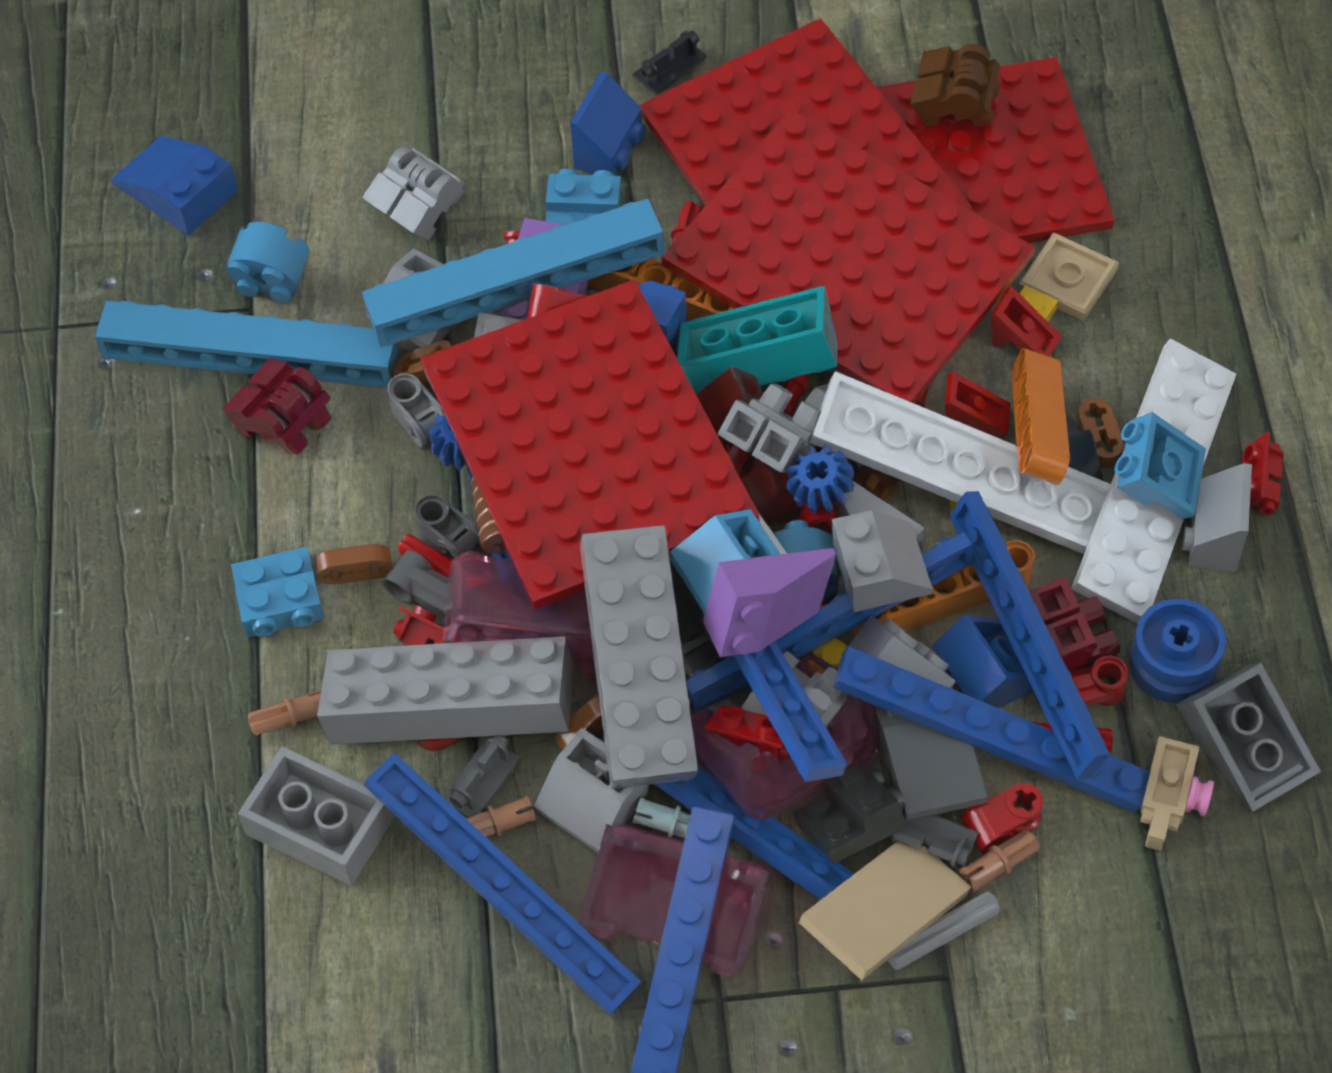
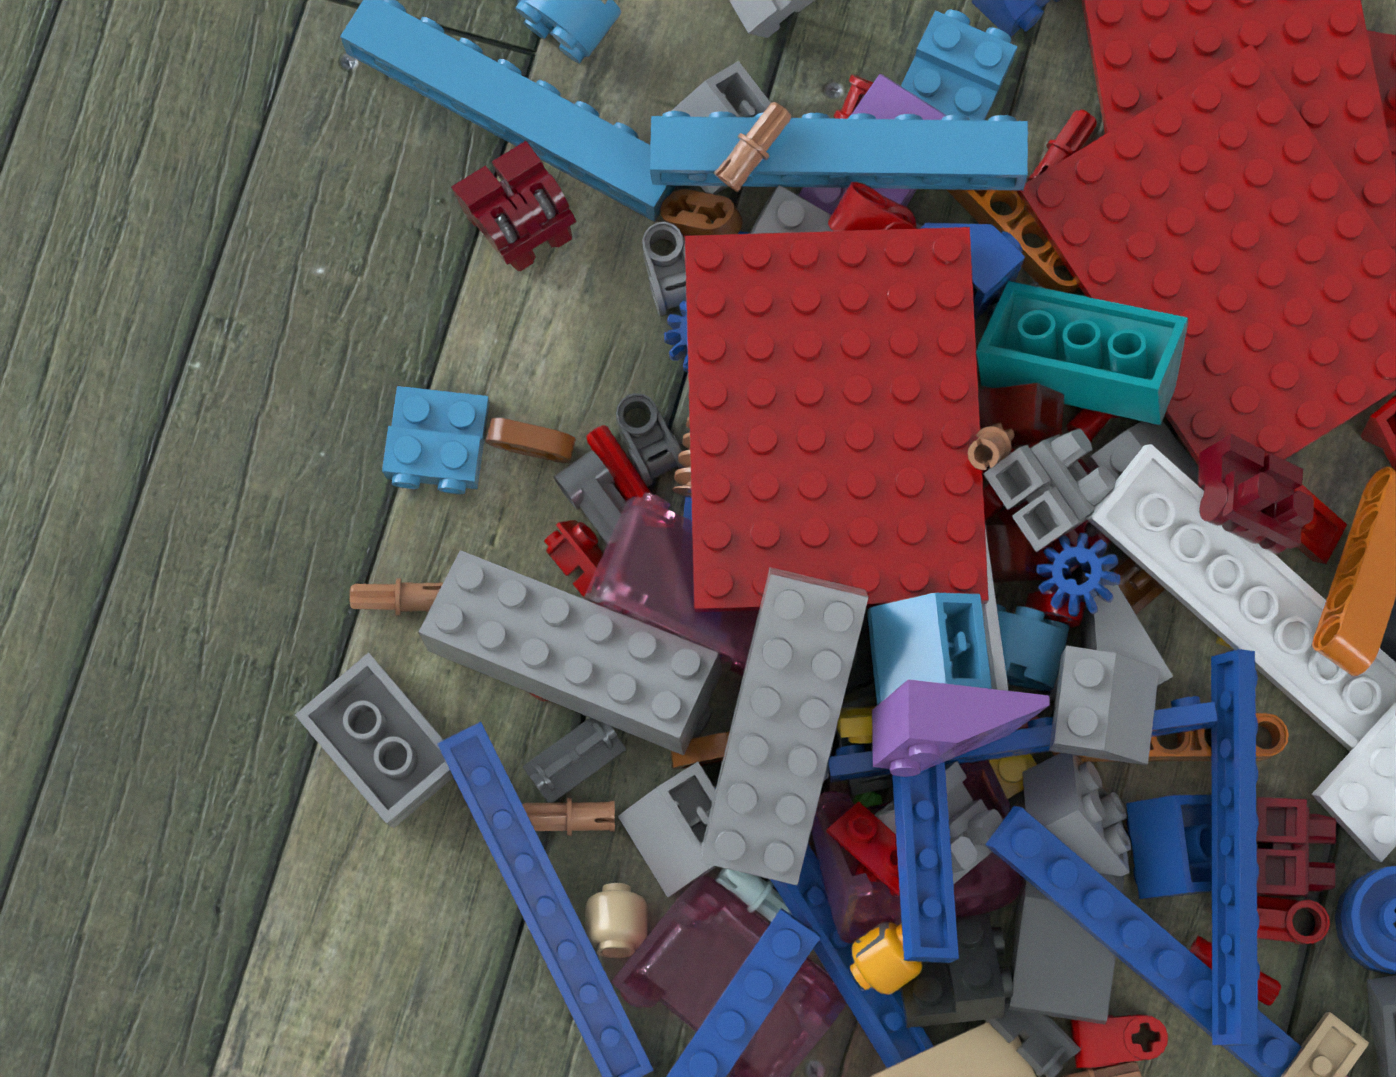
camera: 20 degrees right, 20 degrees up
none -> tan head [585,883,648,958]
none -> nougat axle [714,102,791,192]
none -> yellow plate [836,706,876,744]
none -> light orange head [850,921,922,995]
none -> nougat axle [968,423,1014,470]
none -> dark red hips [1198,434,1314,554]

